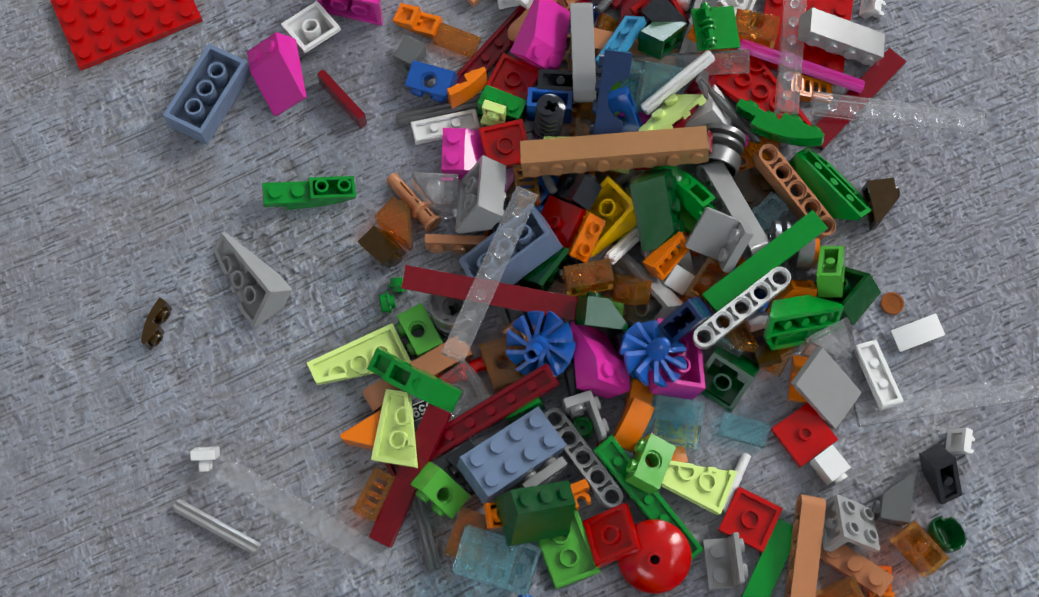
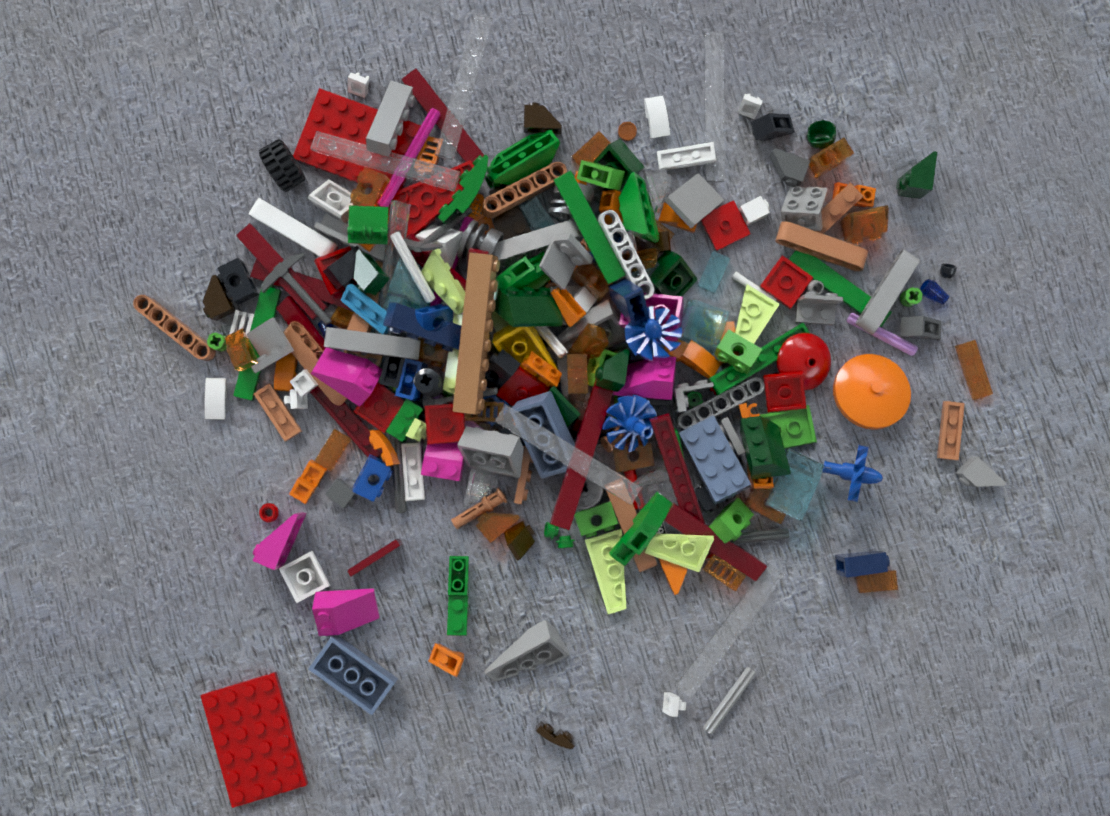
camera: 75 degrees left, 15 degrees up
none -> orange slope [428,643,464,677]
none -> clear orange tile [572,131,610,166]
none -> light grey hinge [807,280,824,295]

